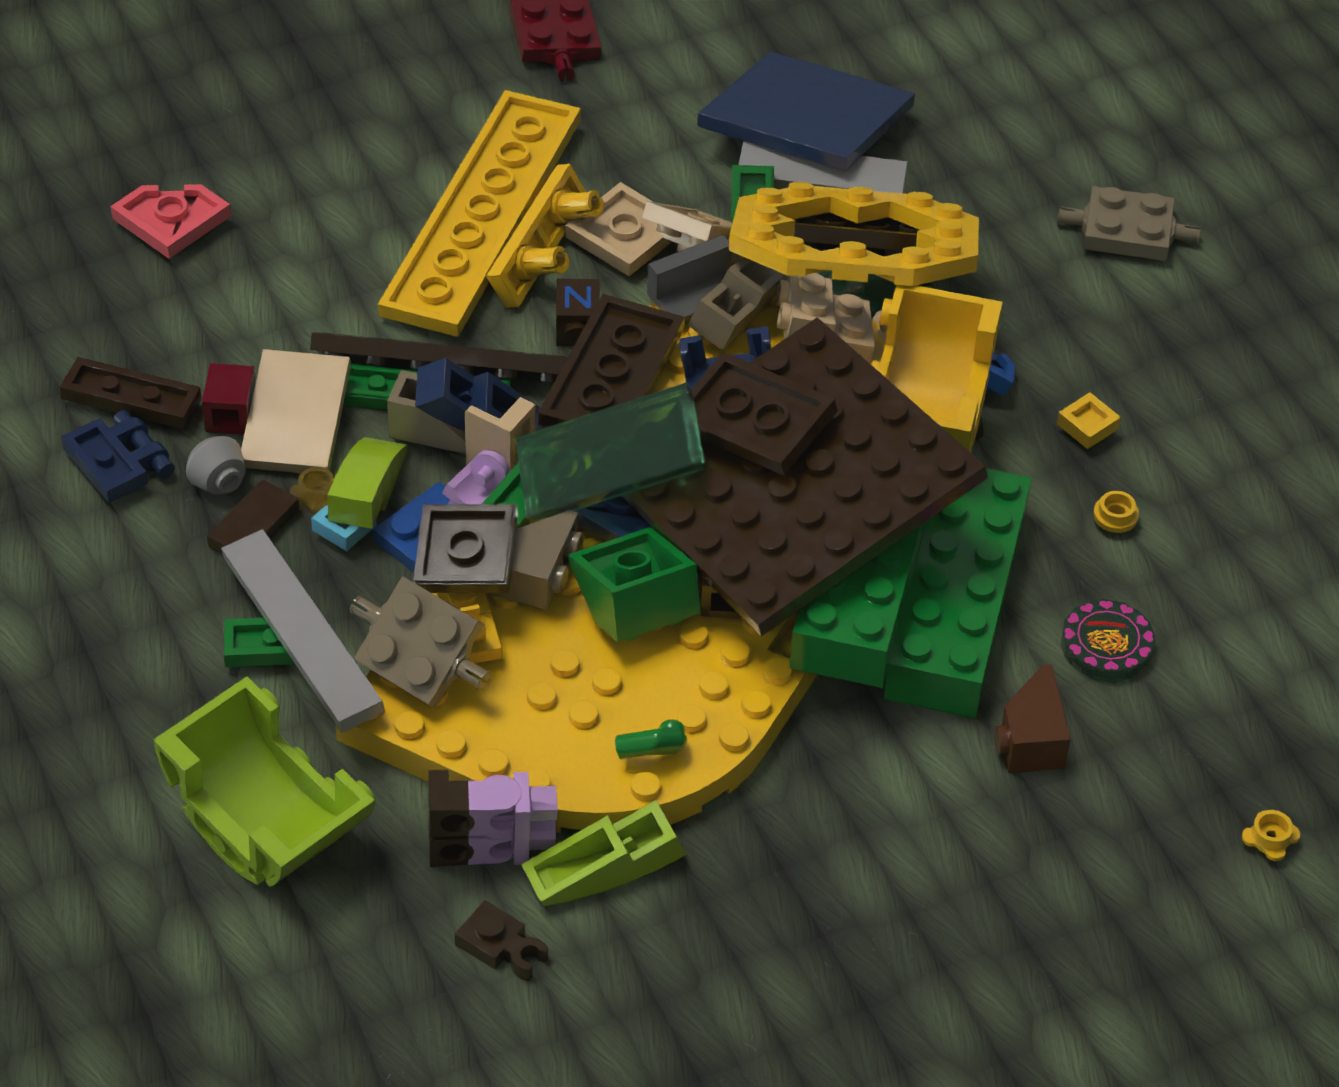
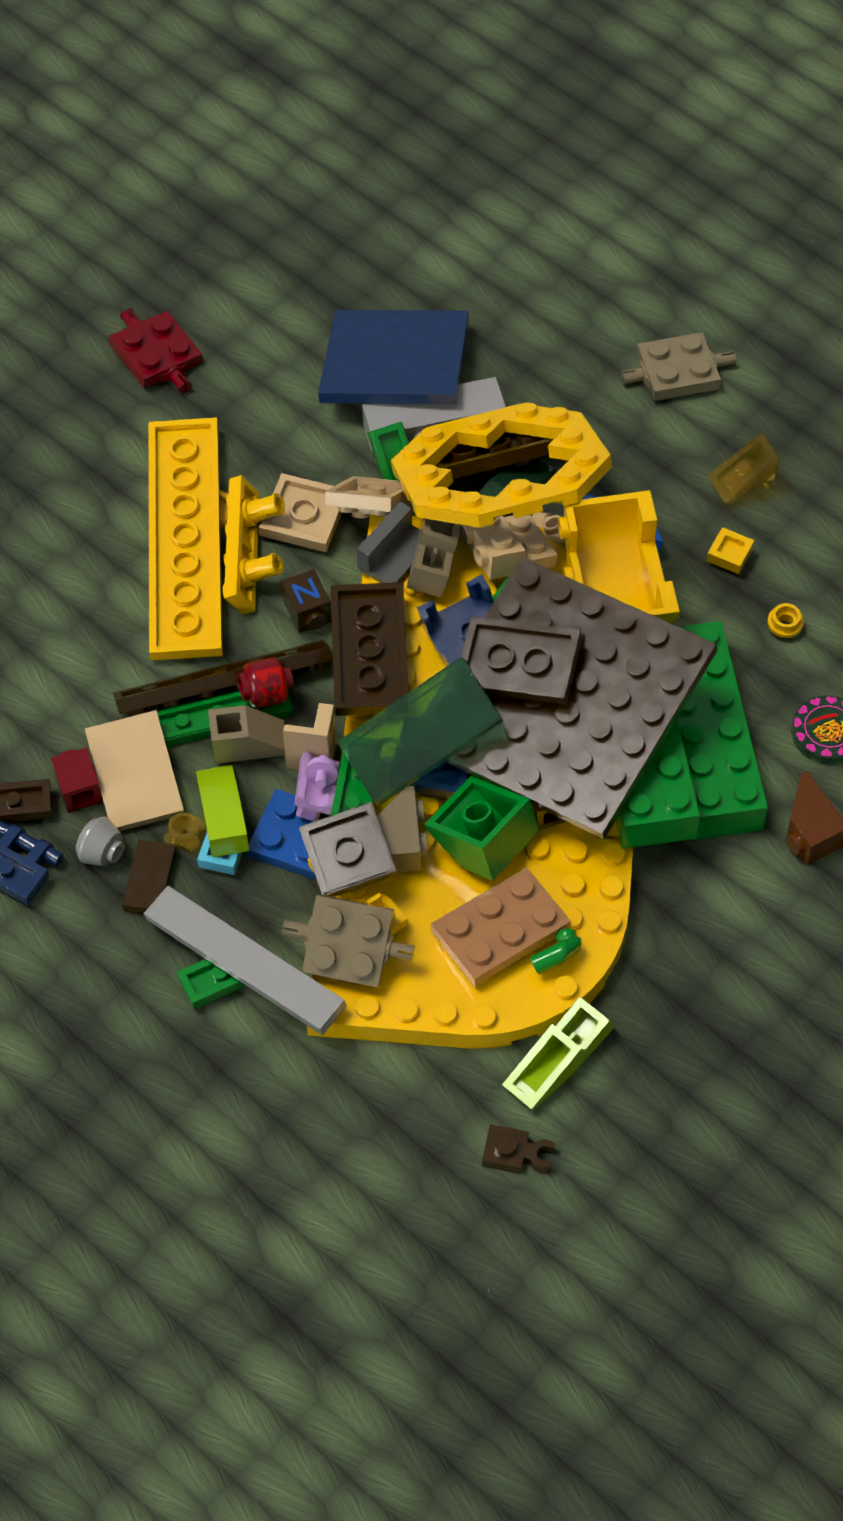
camera: 20 degrees left, 10 degrees up
lime cylinder [153,677,376,887] -> none
dark blue slope [415,358,542,445] -> none
lavender hips [428,770,558,867] -> none
none -> dark red head [237,657,294,708]
none -> medium nougat plate [431,867,571,987]
none -> clear yellow slope [708,432,781,505]

